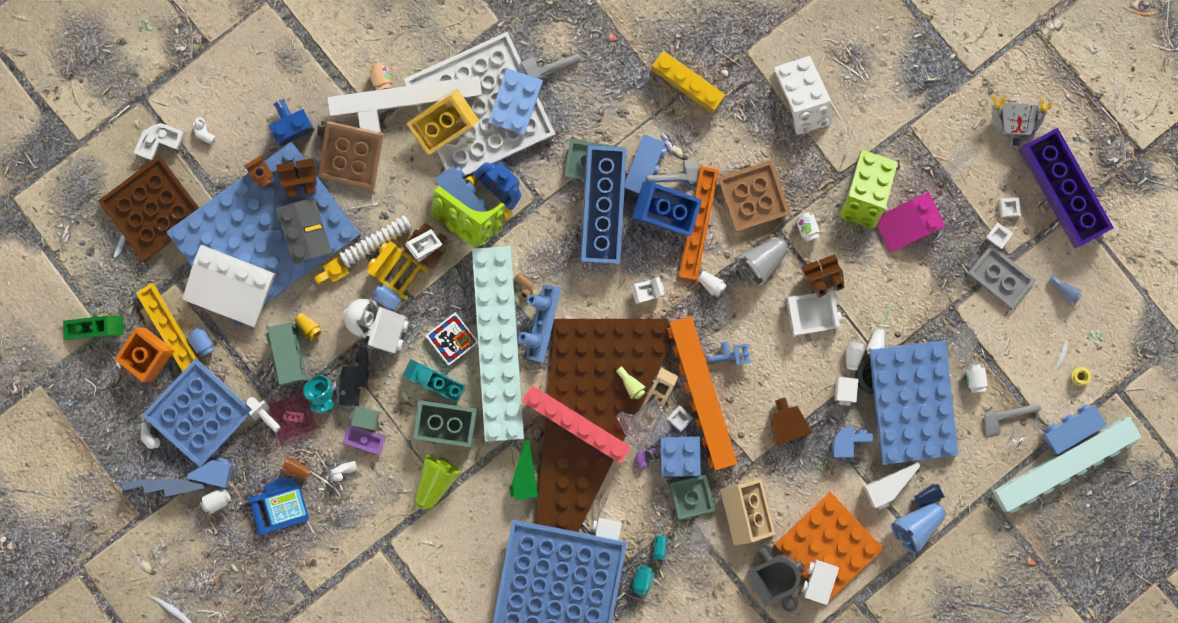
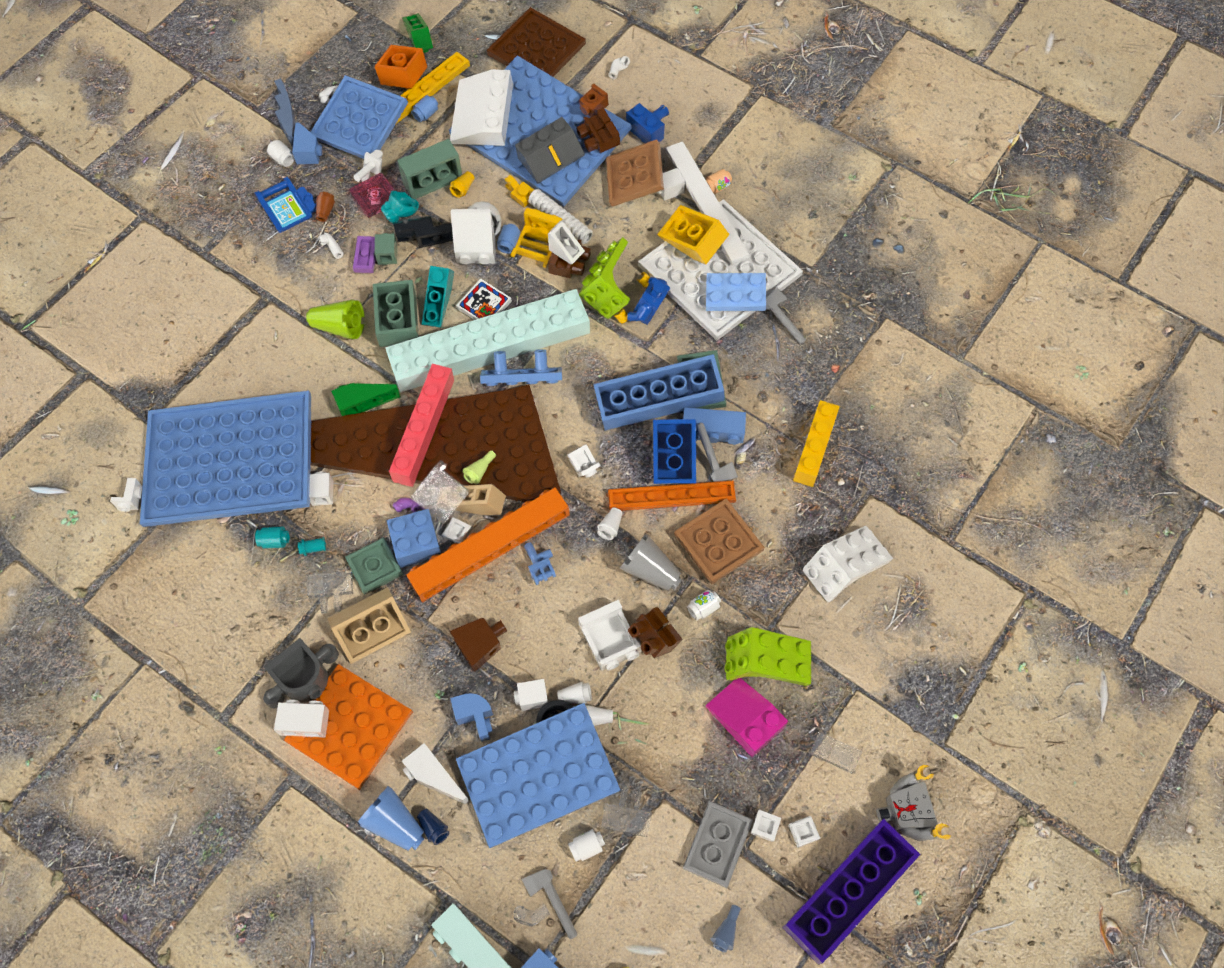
camera: 80 degrees right, 20 degrees down
white plate [134,123,185,160] -> none
medium blue brick [434,165,488,212] -> none
medium nougat arm [513,272,533,300] -> none

